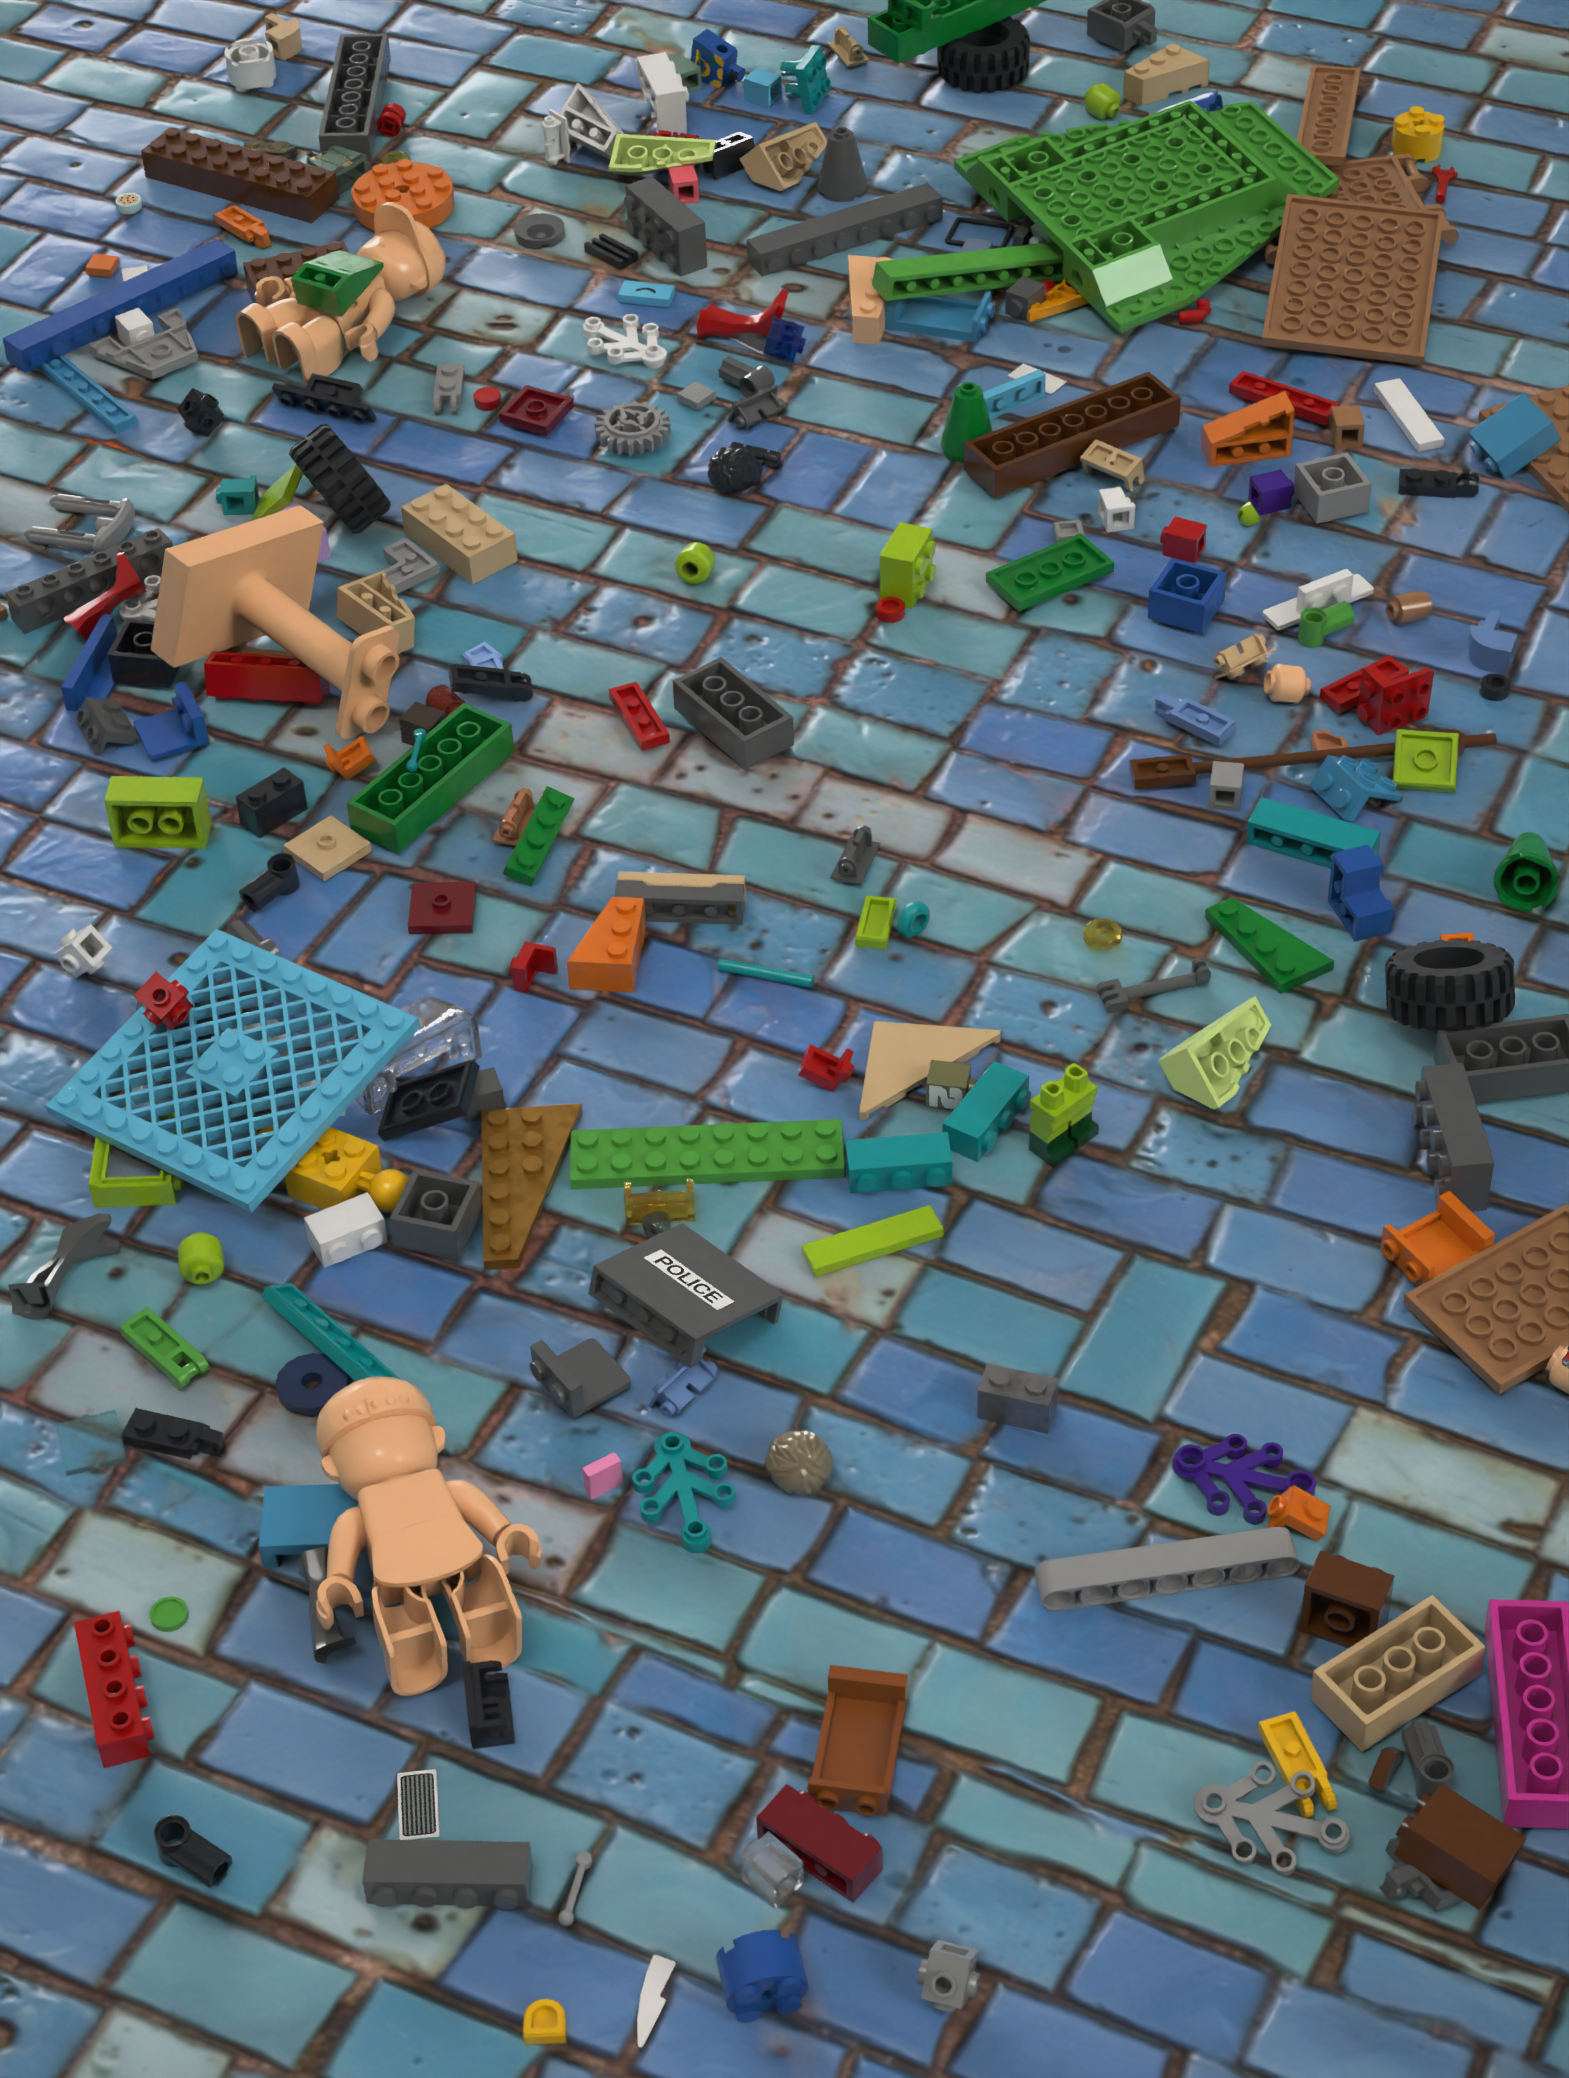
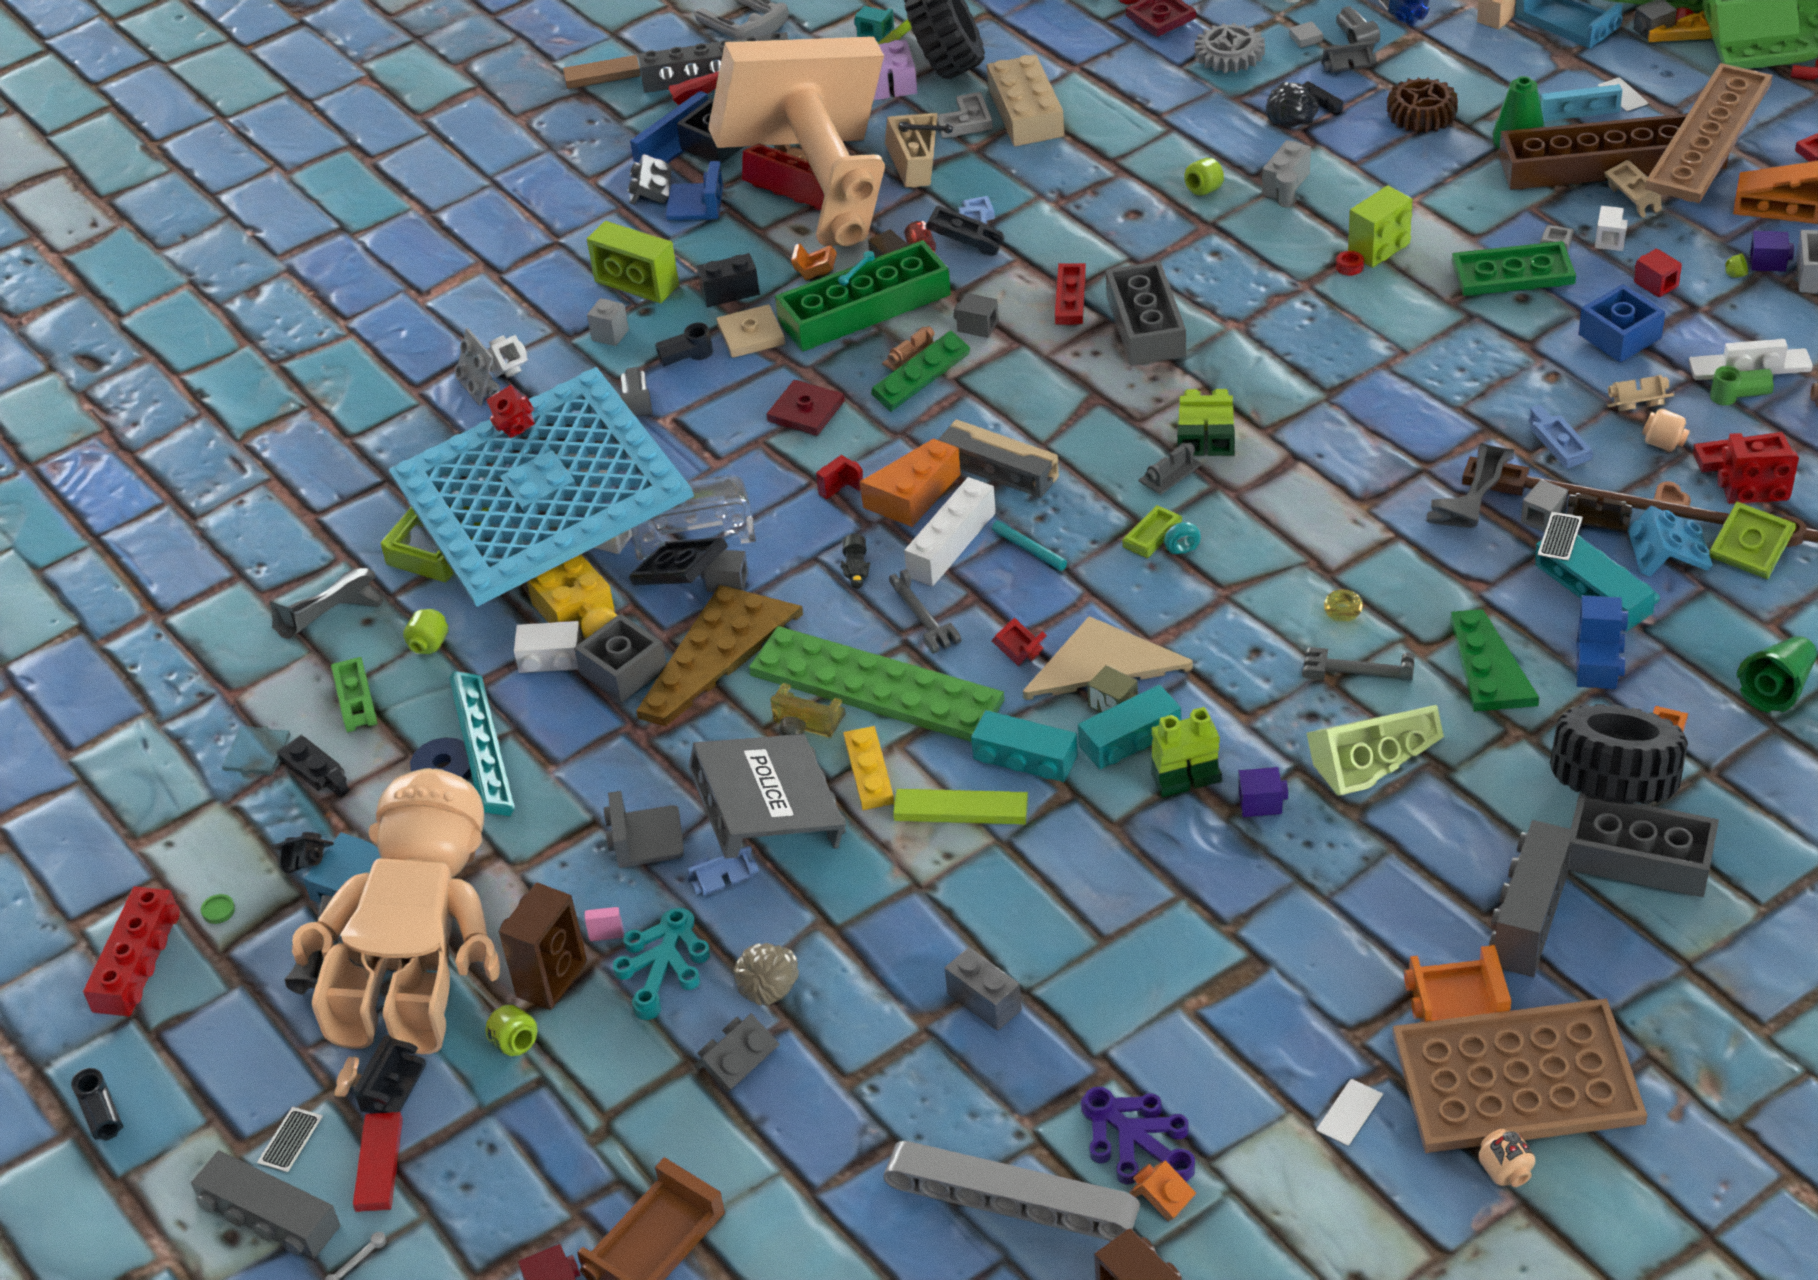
camera: 30 degrees right, 0 degrees up
none -> black hinge [272,832,334,873]
none -> light nougat plant [334,1056,362,1097]
none -> red tile [353,1112,403,1212]
none -> light grey hinge [455,328,500,406]
none -> lime head [485,1005,538,1056]
none -> reddish brown brick [498,882,587,1011]
none -> light grey brick [587,298,629,346]
none -> dark grey bracket [694,1013,780,1093]
none -> pearl dark grey piece [840,534,871,589]
none -> yellow plate [843,726,894,811]
none -> dark grey hinge [889,569,962,654]
none -> black hinge [898,122,953,134]
none -> white brick [904,477,996,587]
none -> dark grey brick [953,293,999,338]
none -> hips [1177,389,1235,456]
none -> dark purple brick [1238,767,1288,817]
none -> light grey hinge [1262,140,1311,207]
none -> white sticker [1316,1079,1383,1146]
none -> reddish brown gear [1386,77,1458,134]
none -> dark grey animal [1426,443,1514,528]
none -> sticker [1537,512,1583,560]
none -> dark brown hinge [1567,492,1632,533]
none -> medium nougat plate [1645,63,1773,203]

